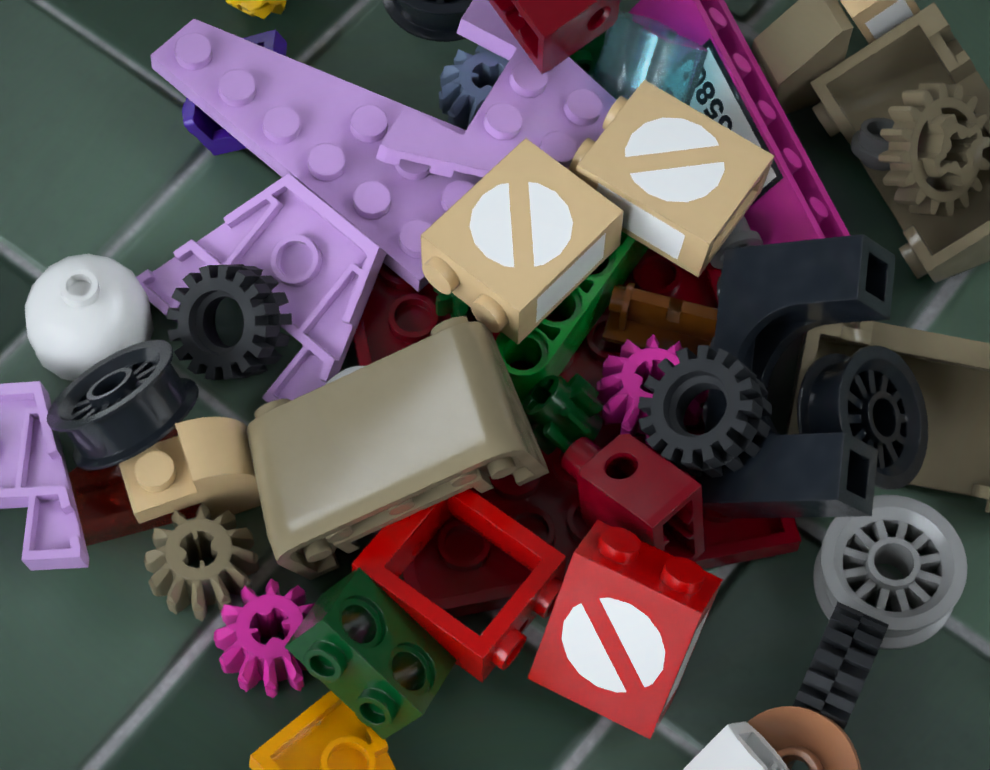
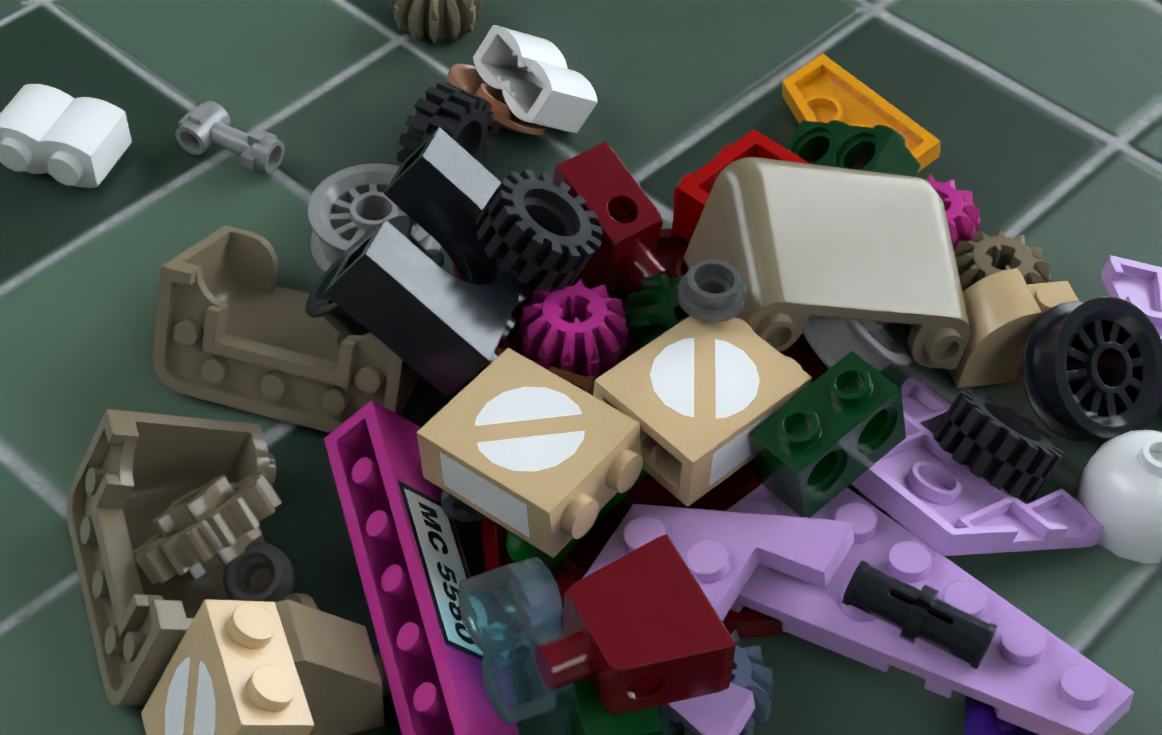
camera: 175 degrees left, 15 degrees down
red brick [527,520,723,739] -> none
none -> dark grey plate [678,259,747,323]
none -> dark green brick [749,351,906,518]
none -> black pin [842,560,998,669]

